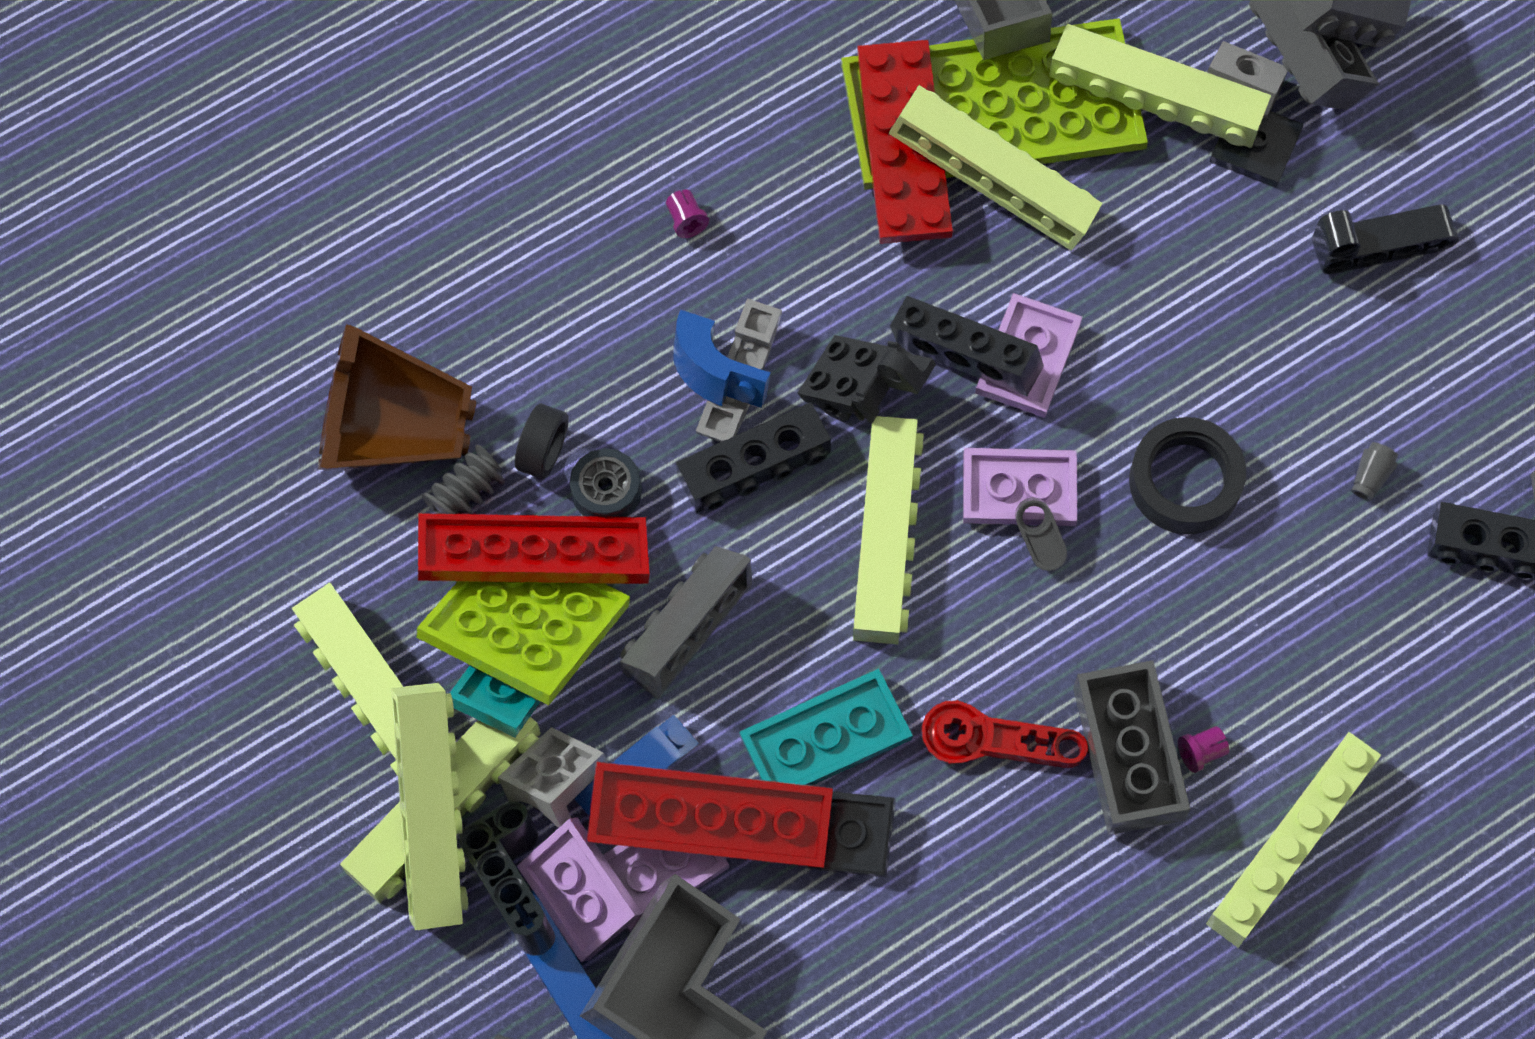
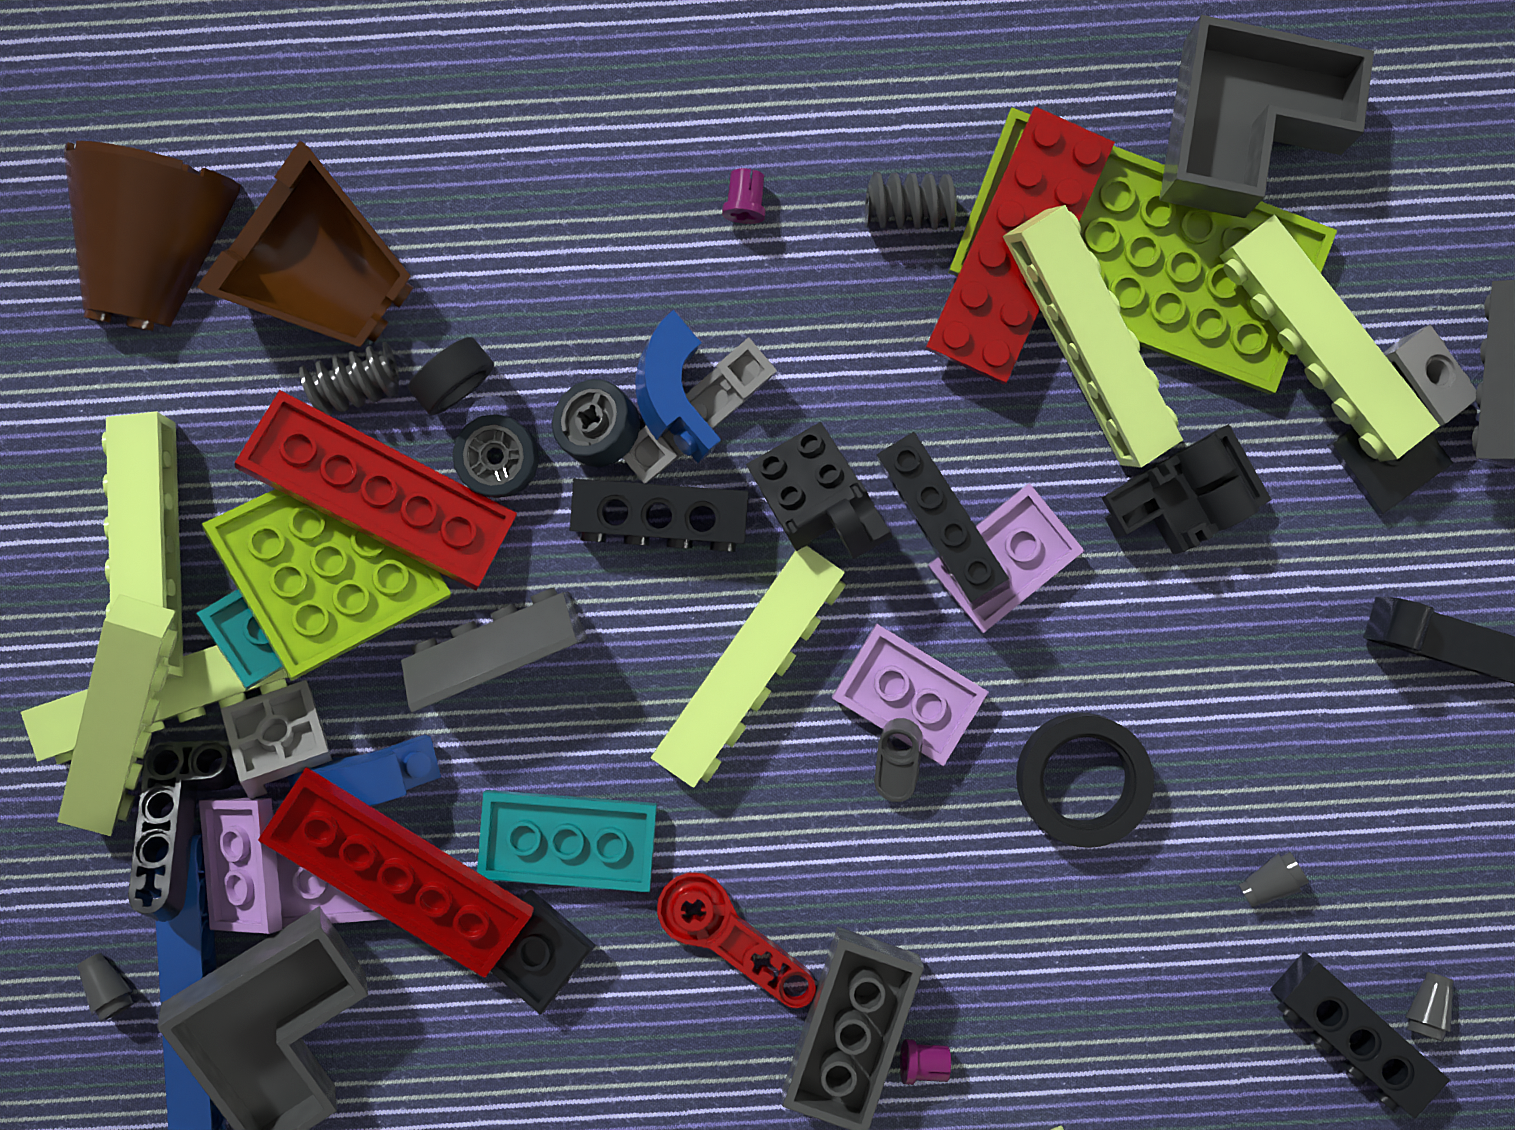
camera: 25 degrees right, 20 degrees up
none -> reddish brown cone [64,141,241,332]
none -> wheel [551,379,640,467]
none -> dark grey piece [865,172,957,230]
none -> black plate [1101,424,1272,555]

